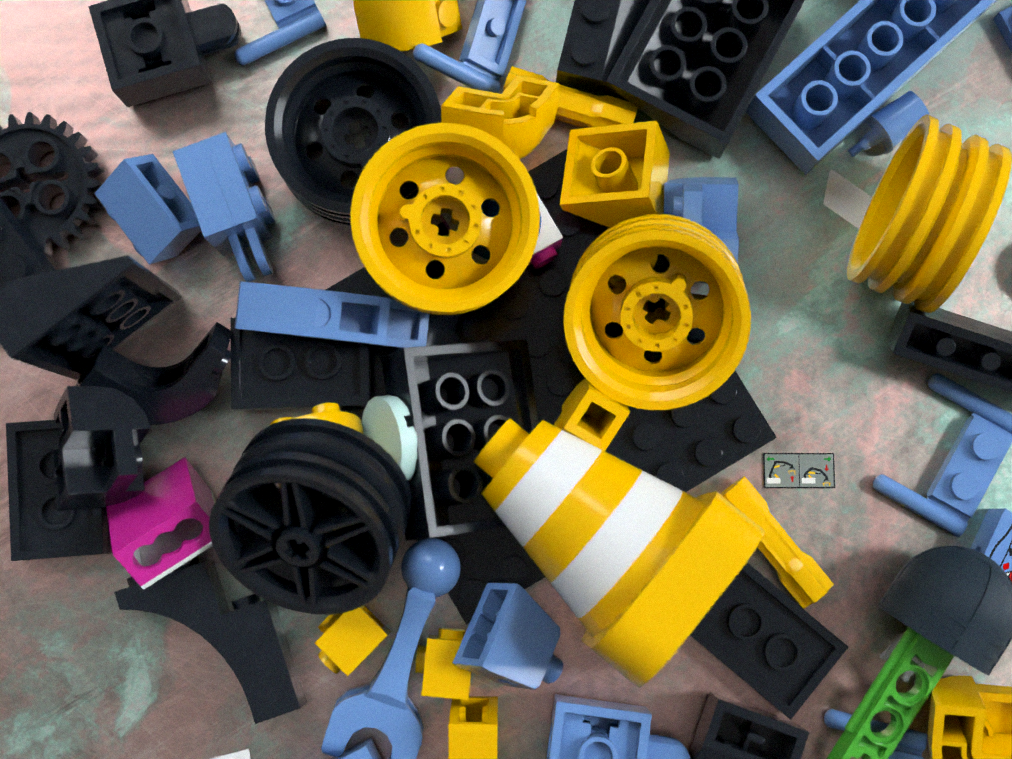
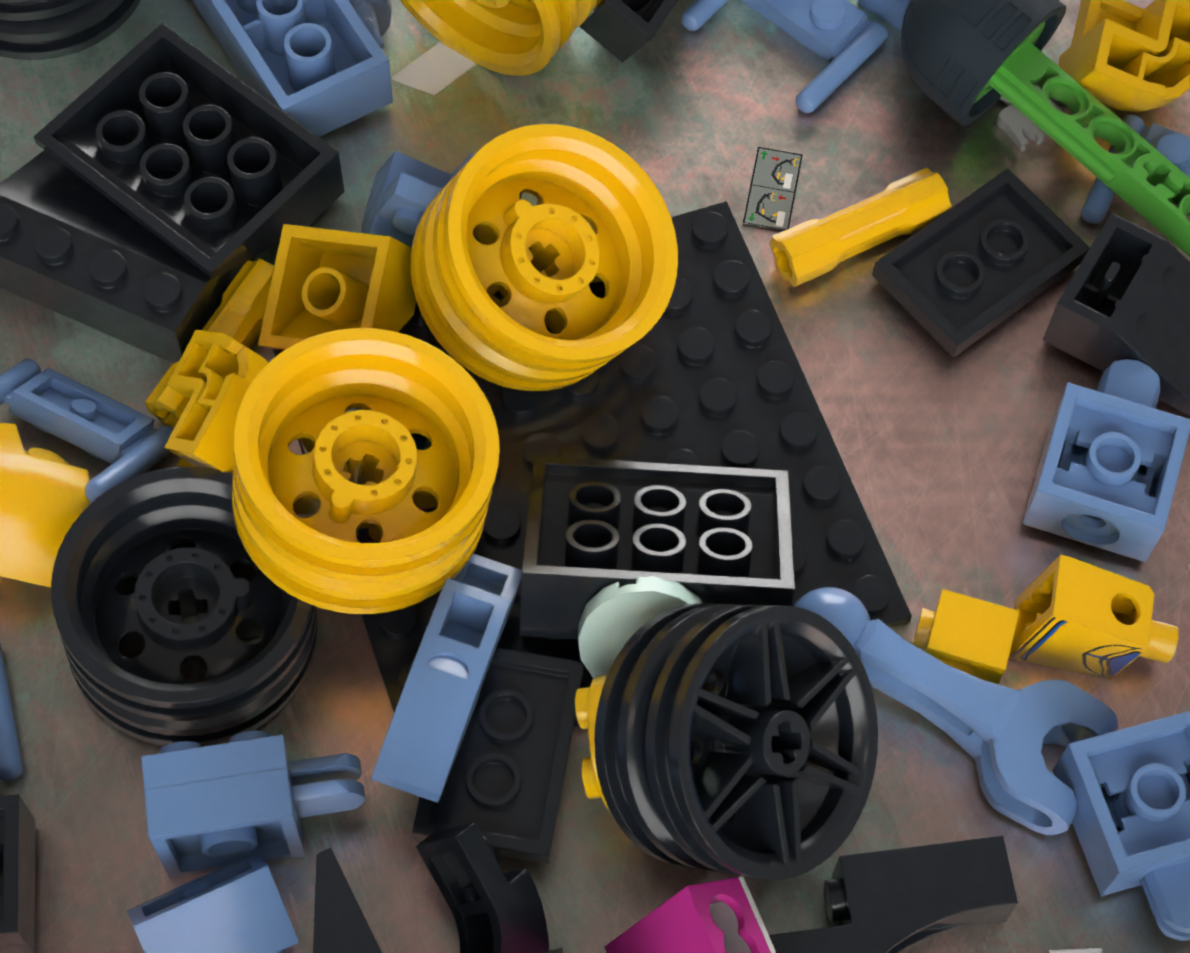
camera: 80 degrees left, 20 degrees down
yellow brick [315,605,392,676] -> none
medium blue torso [452,583,563,690] -> none
yellow cone [474,418,764,687] -> none
yellow brick [554,379,630,451] -> none

